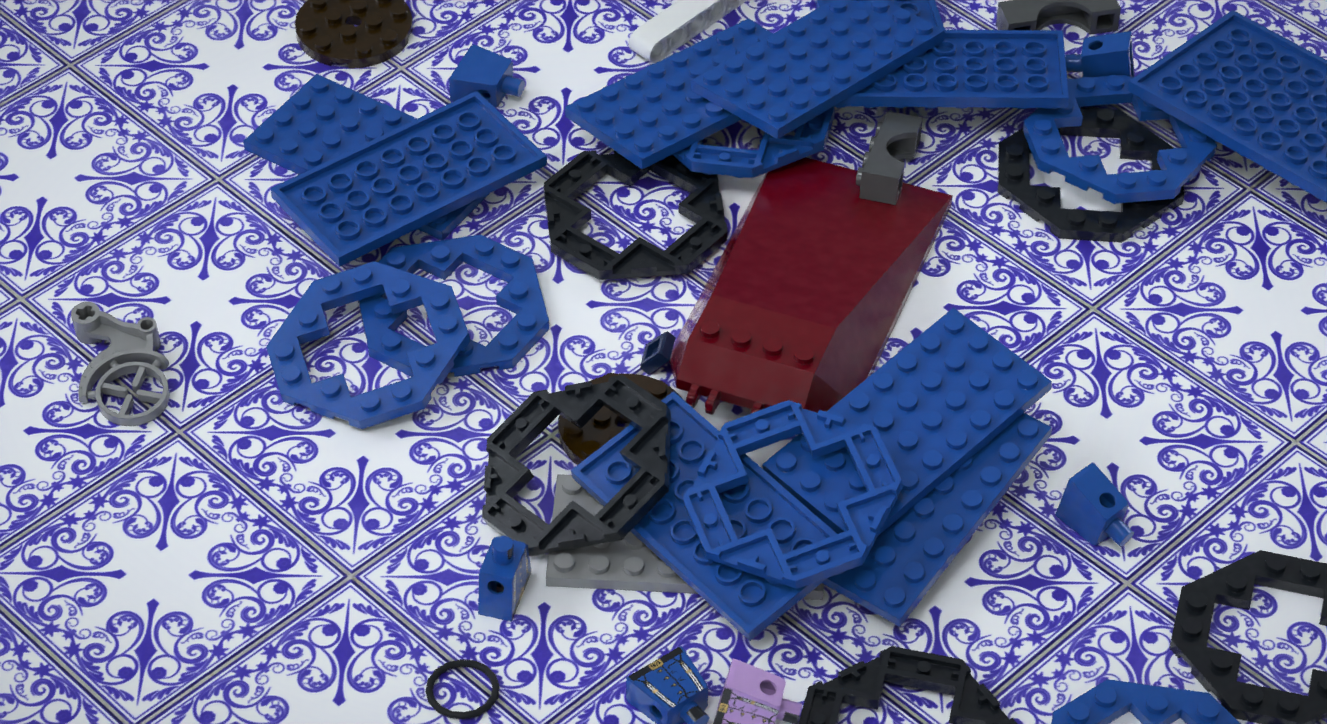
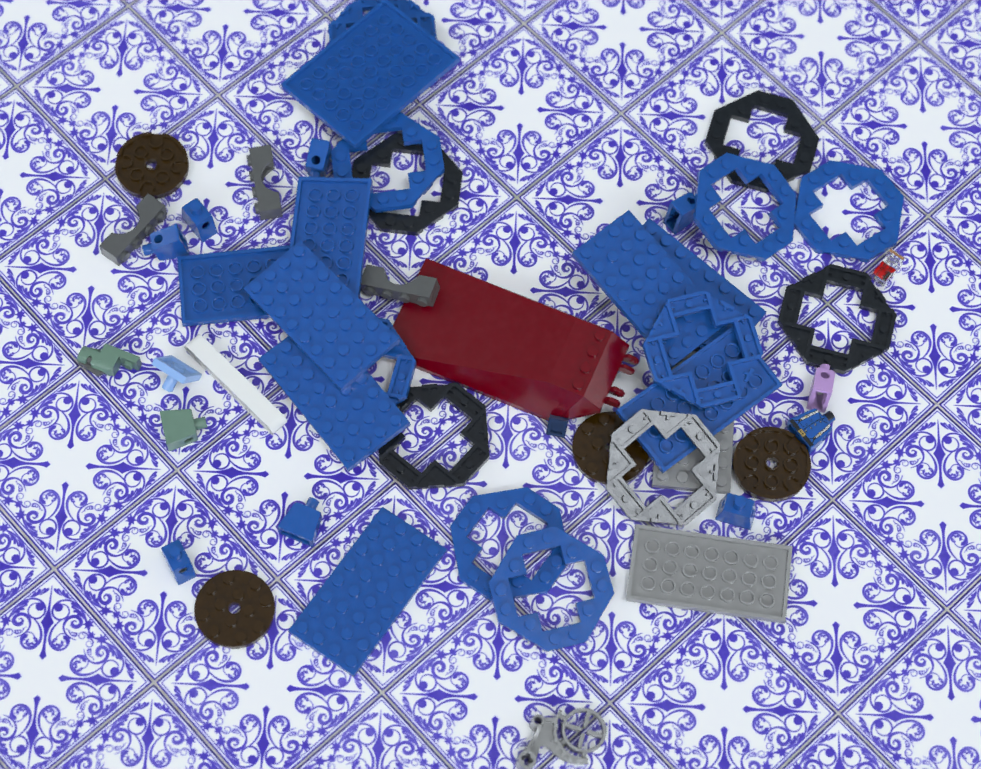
camera: 90 degrees left, 20 degrees up
blue plate [270,91,547,267] -> none
black piece [425,659,500,719] -> none
none -> light grey plate [626,524,793,624]
none -> blue plate [693,153,797,262]
none -> dark brown plate [732,427,811,502]

